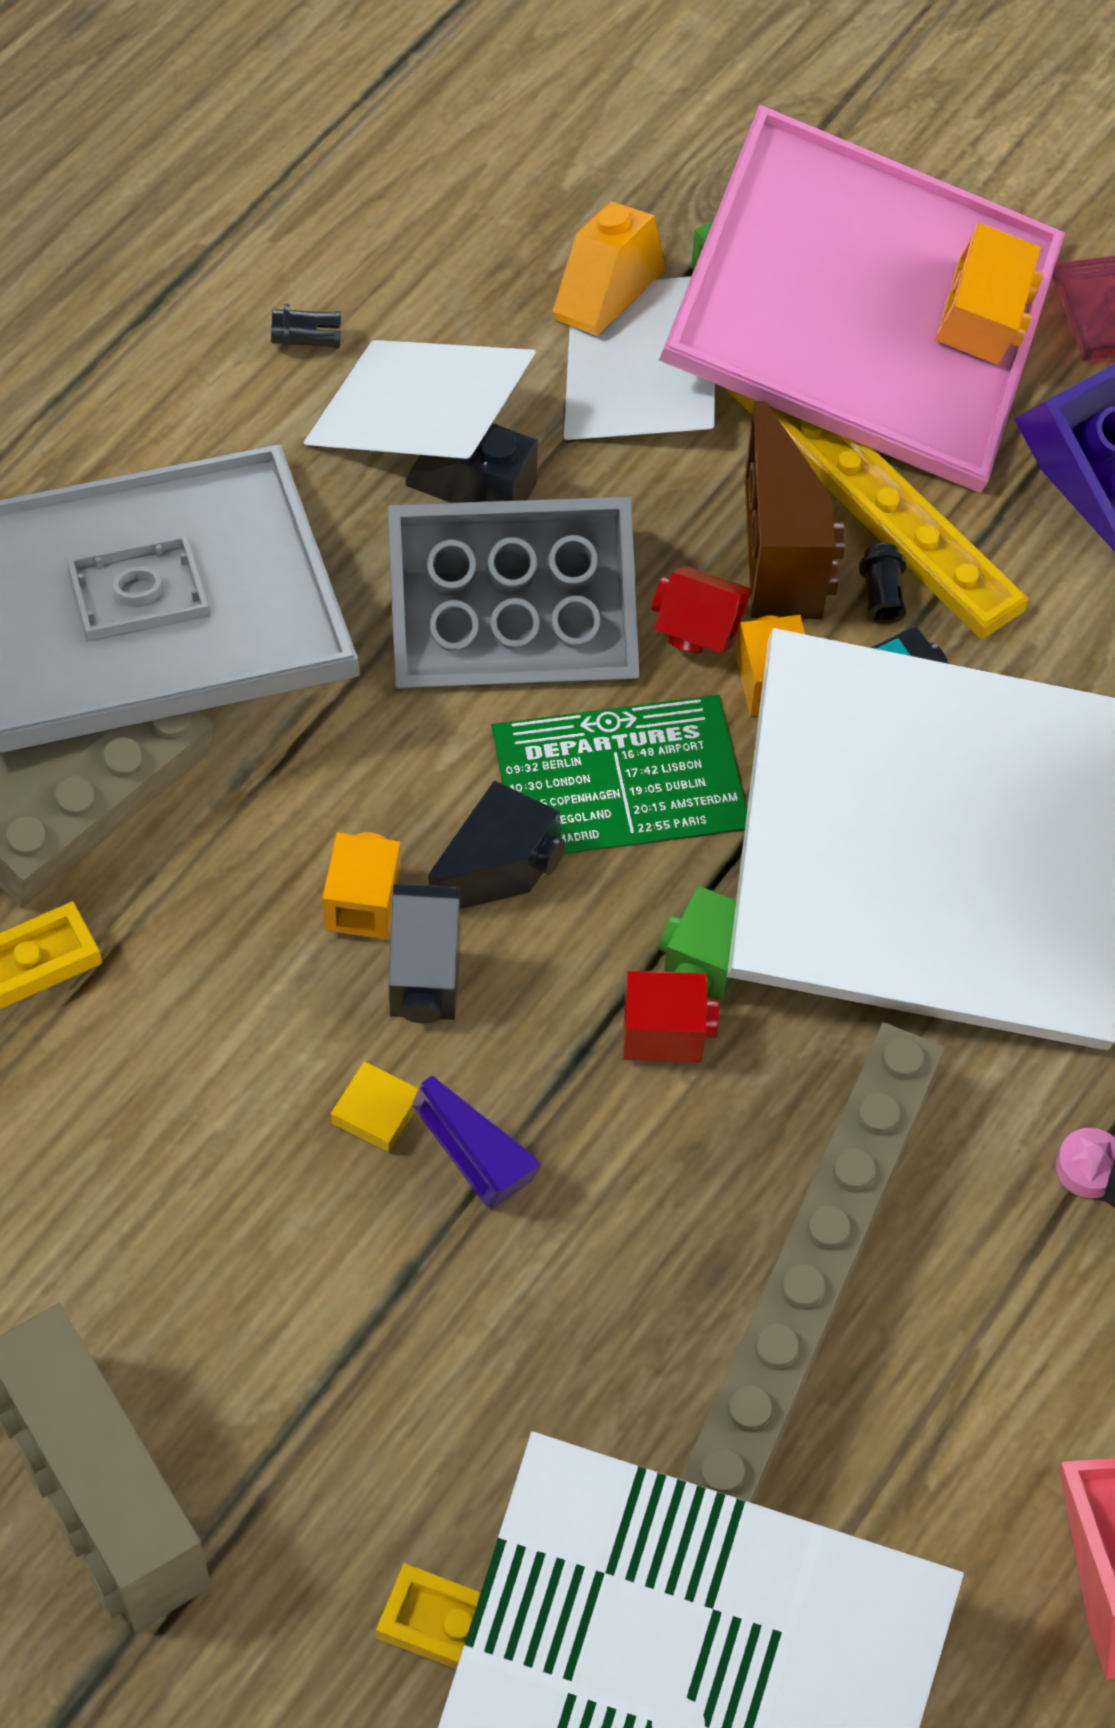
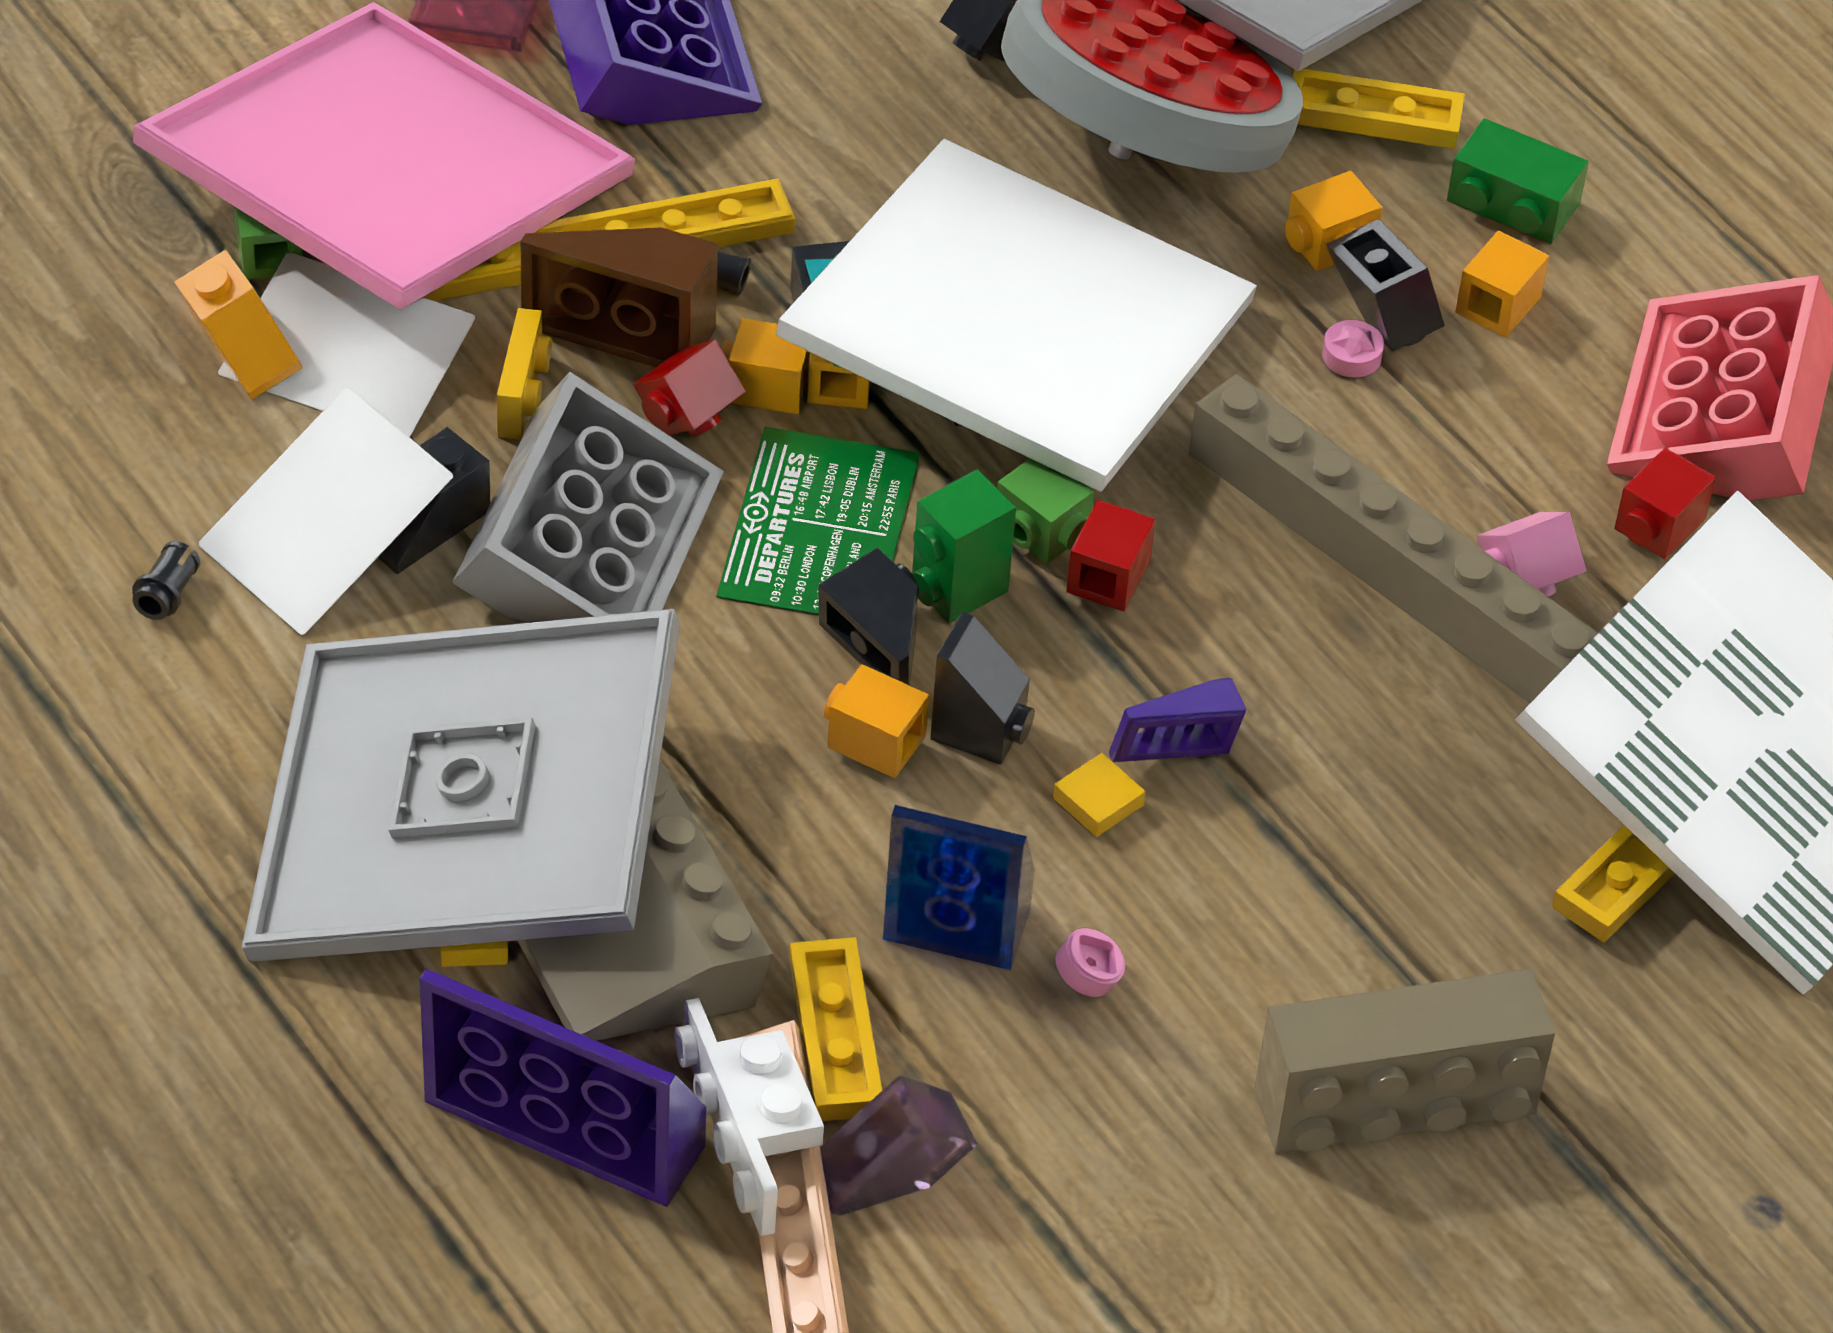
camera: 70 degrees left, 10 degrees down
light orange brick [935,222,1043,365] -> none
none -> yellow plate [497,308,552,440]
none -> clear blue slope [883,805,1035,970]
none -> green brick [912,469,1016,624]
none -> bright pink tile [1056,928,1125,997]
none -> bright pink brick [1477,512,1587,597]
none -> red brick [1614,447,1716,560]

